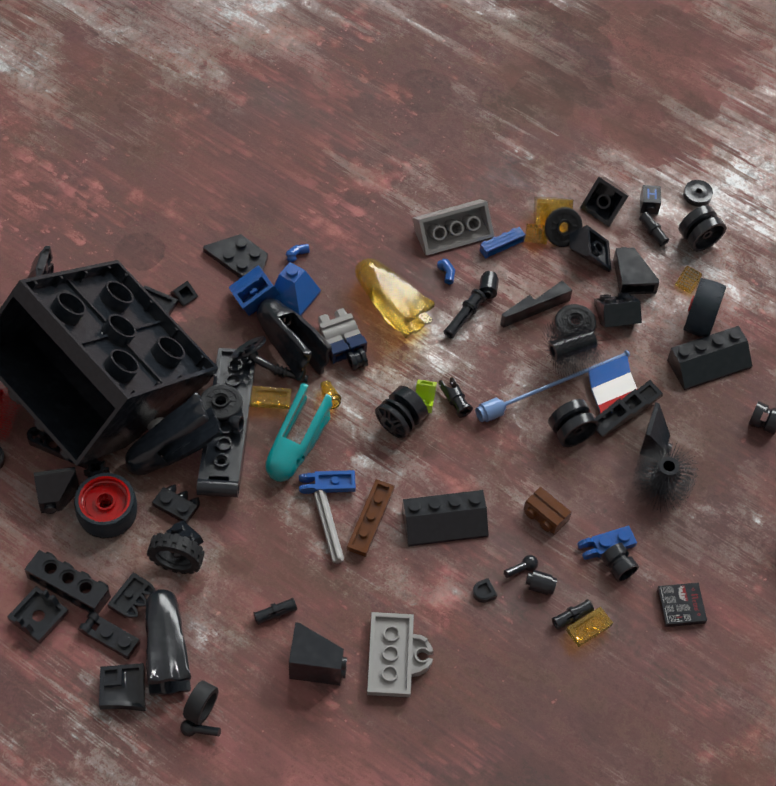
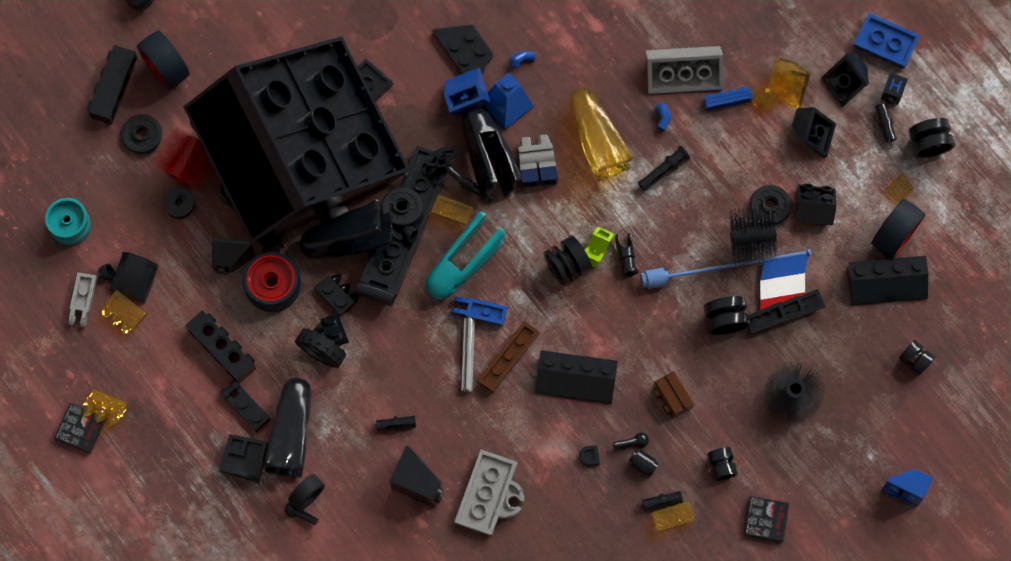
camera: 20 degrees right, 15 degrees up
black piece [7,586,69,644] -> none
black slope [28,246,54,278] -> none
black plate [108,572,155,618] -> none
black slope [170,281,198,306] -> none
clear yellow cone [320,380,341,409] -> none
black wheel [347,348,368,371] -> none
black brick [479,271,499,299] -> none
black slope [500,281,572,328] -> none
black wheel [544,207,583,247] -> none
blue hinge [577,526,637,560] -> none
black slope [613,247,660,295] -> none
black slope [640,402,672,461] -> none
black piece [683,180,713,207] -> none
none -> blue plate [853,13,920,69]

